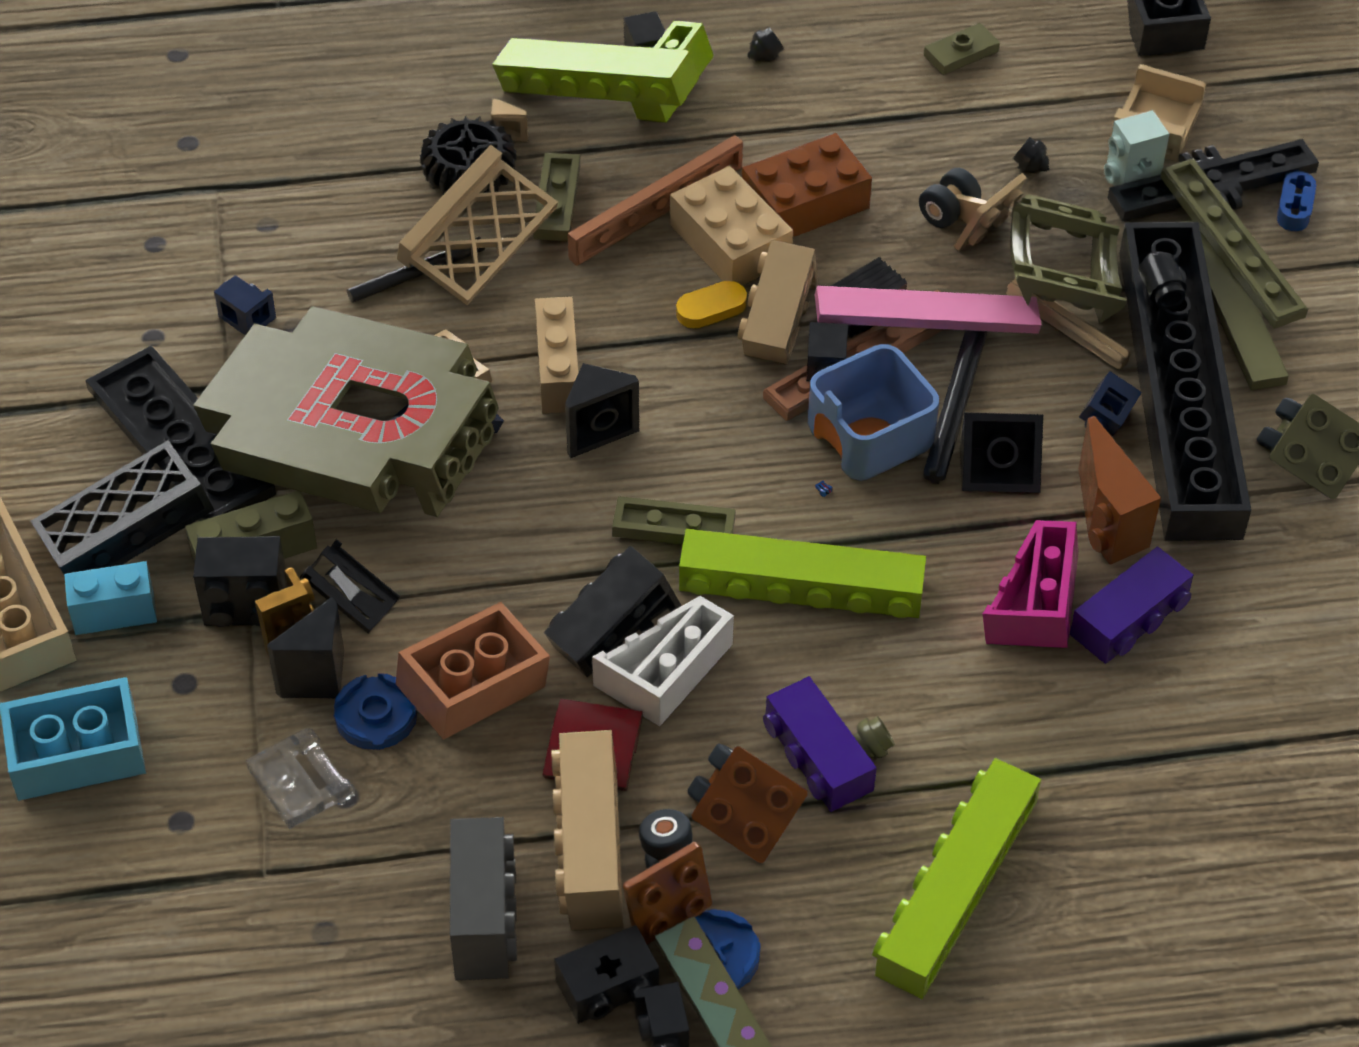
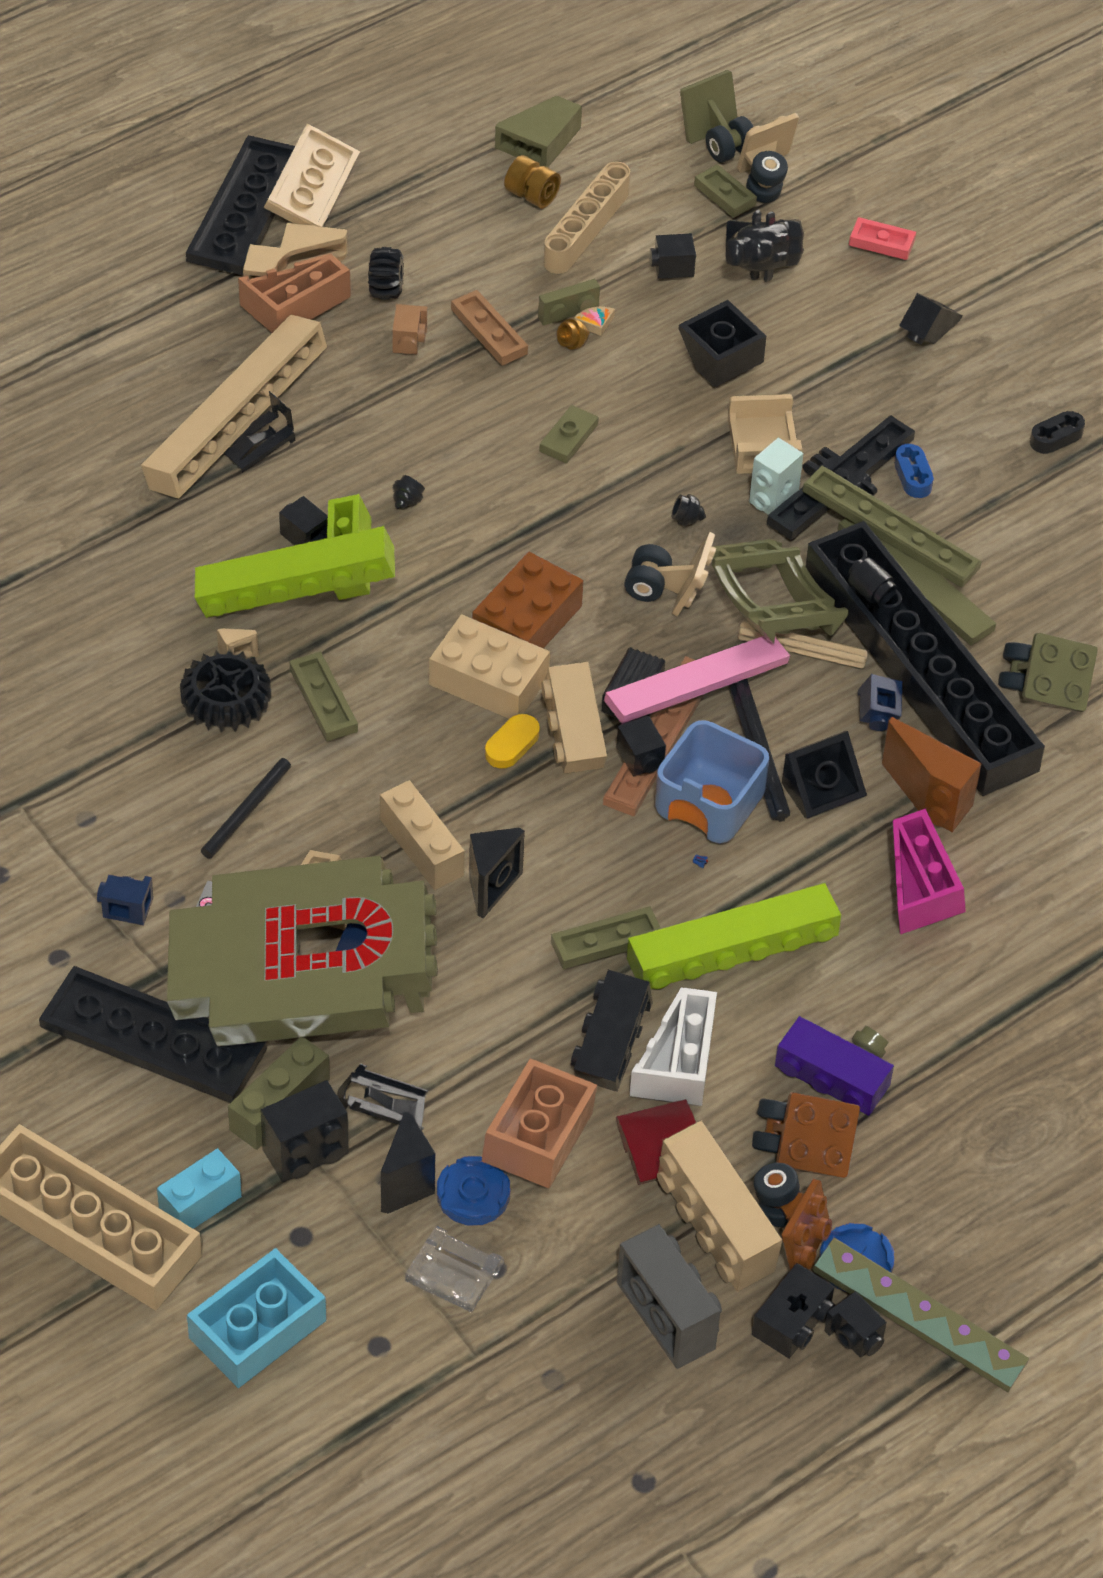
camera: 30 degrees left, 0 degrees up
black fence [31,440,214,574] -> none
pearl gold bracket [255,567,315,657] -> none
tan fence [397,145,558,306] -> none
nougat tile [568,135,743,266] -> none
lime brick [872,758,1041,1000] -> none
dark purple brick [1070,546,1194,664] -> none

